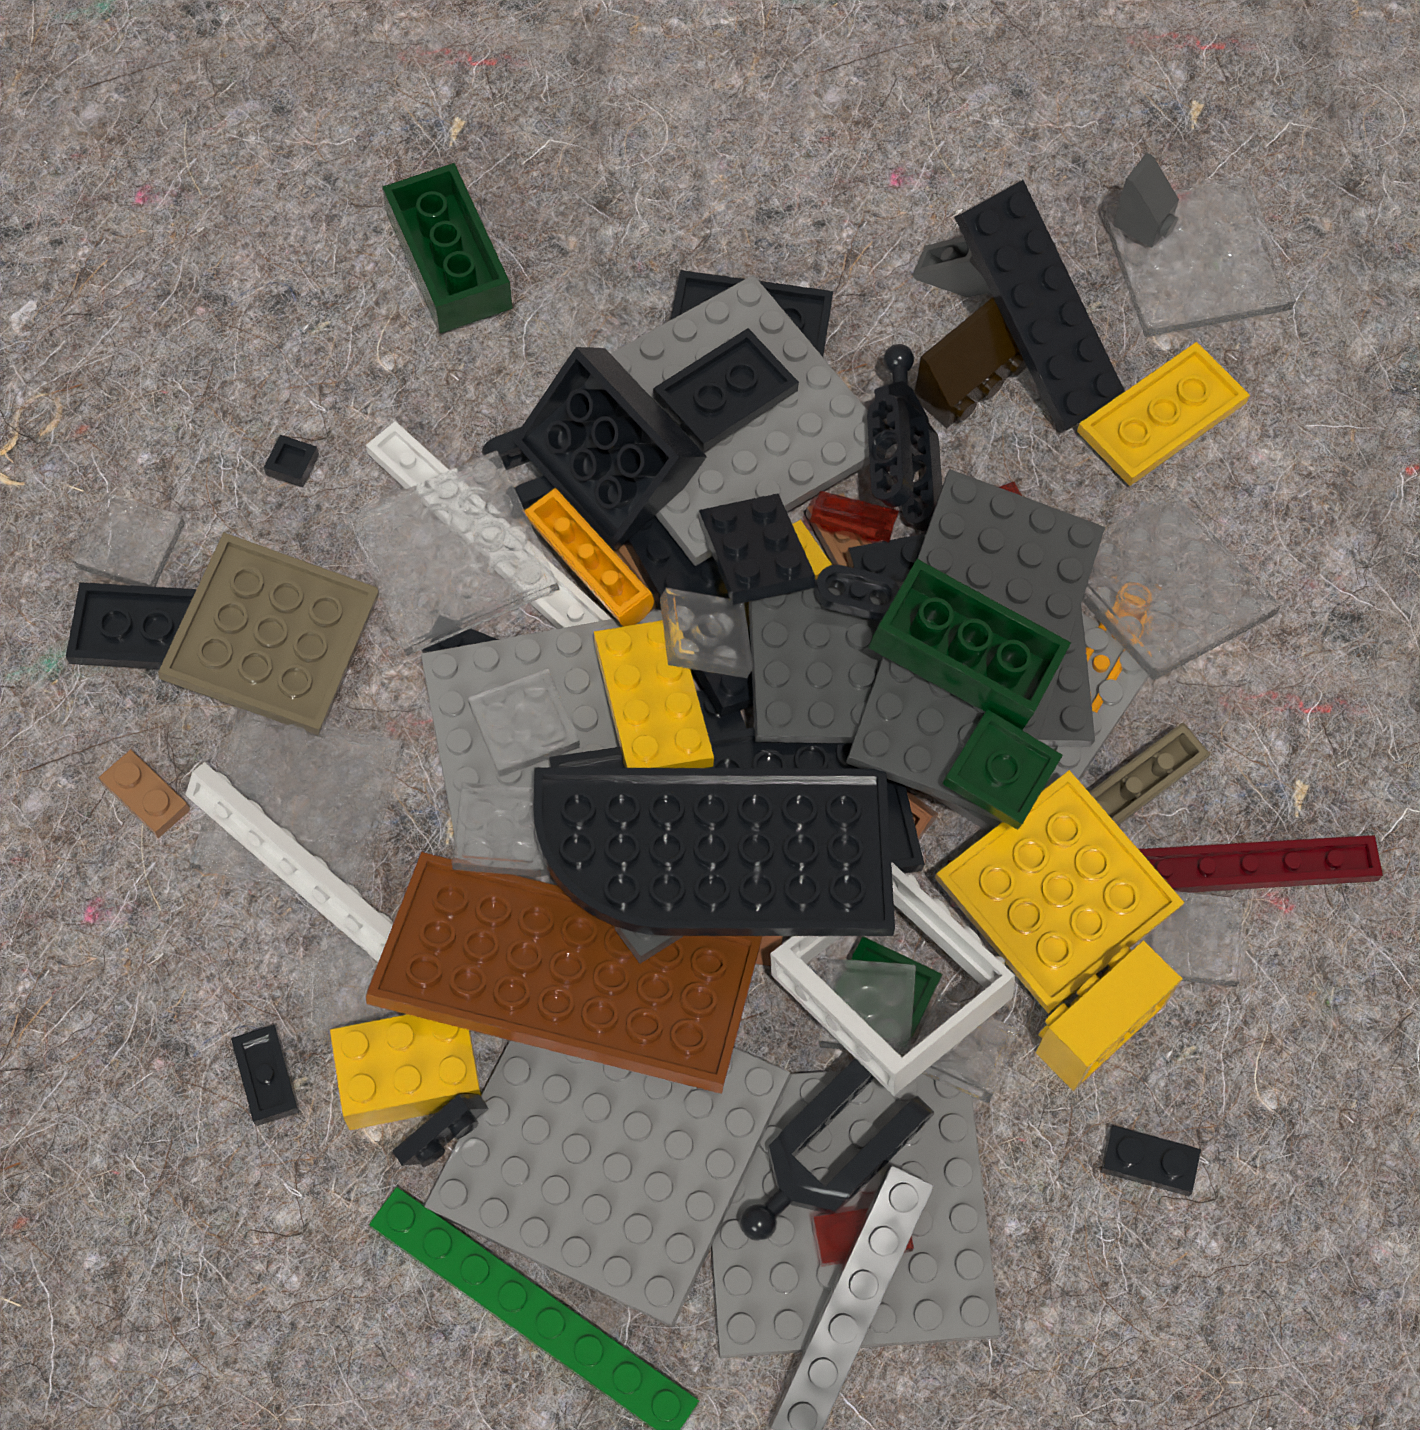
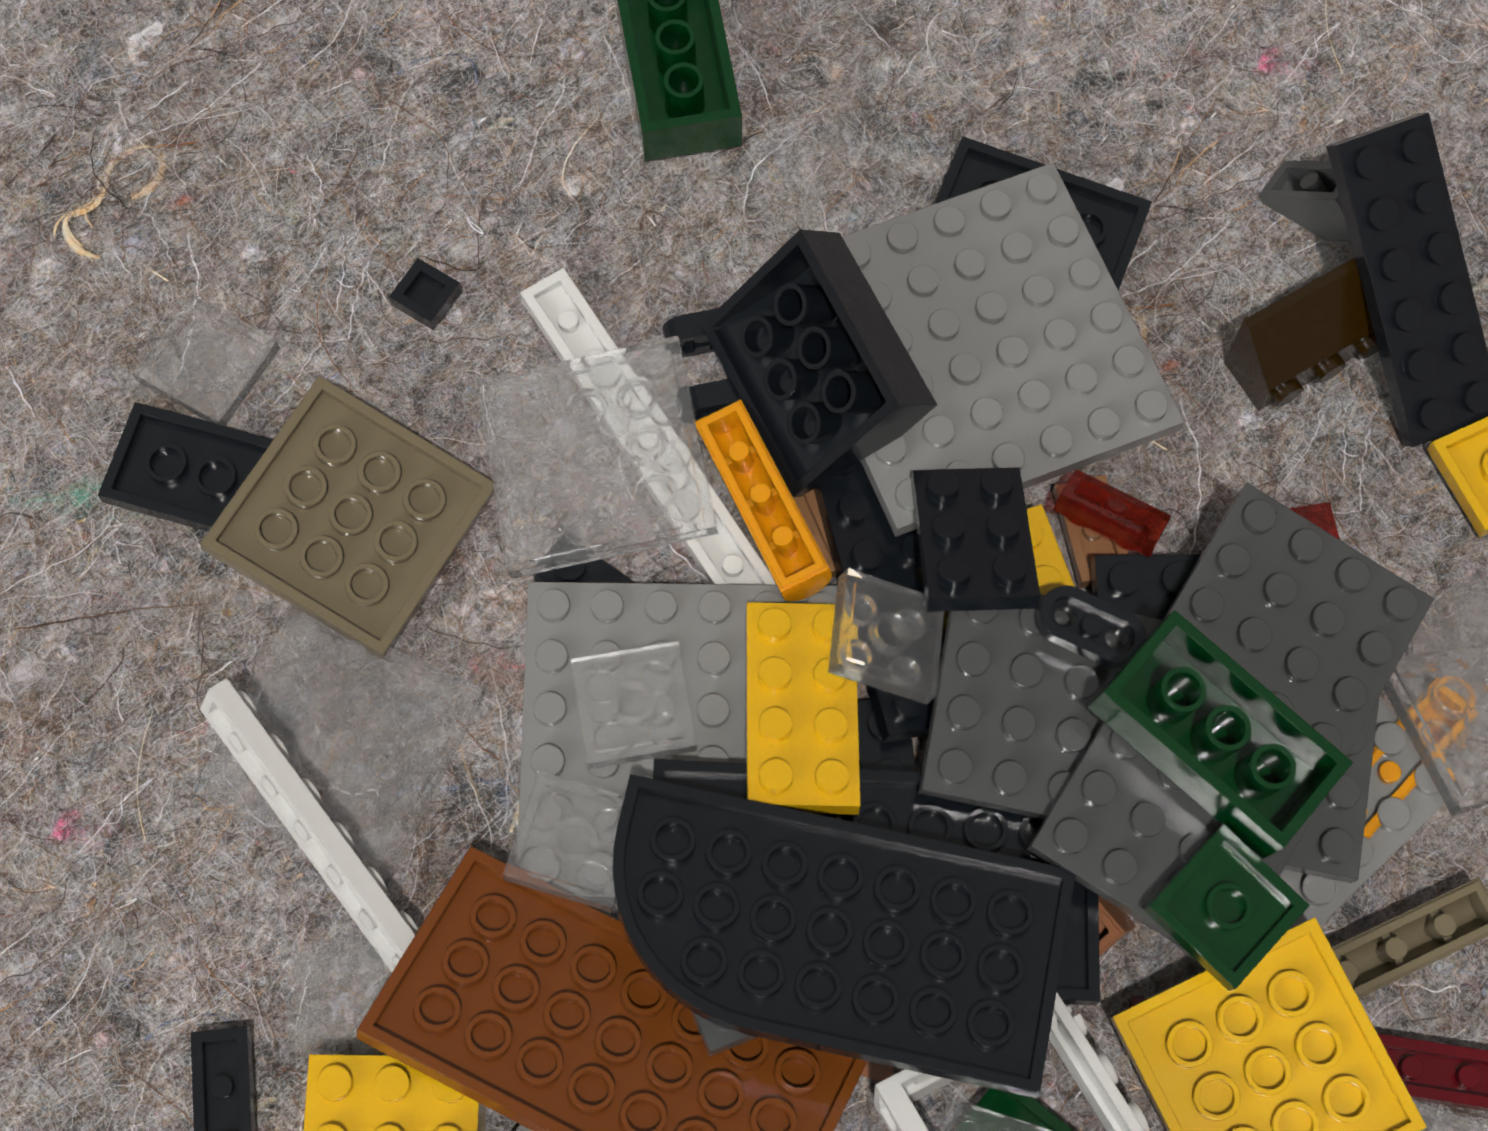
camera: 15 degrees right, 5 degrees up
medium nougat plate [98,749,190,839] -> none
black plate [653,328,799,452] -> none
black piece [867,344,942,531] -> none

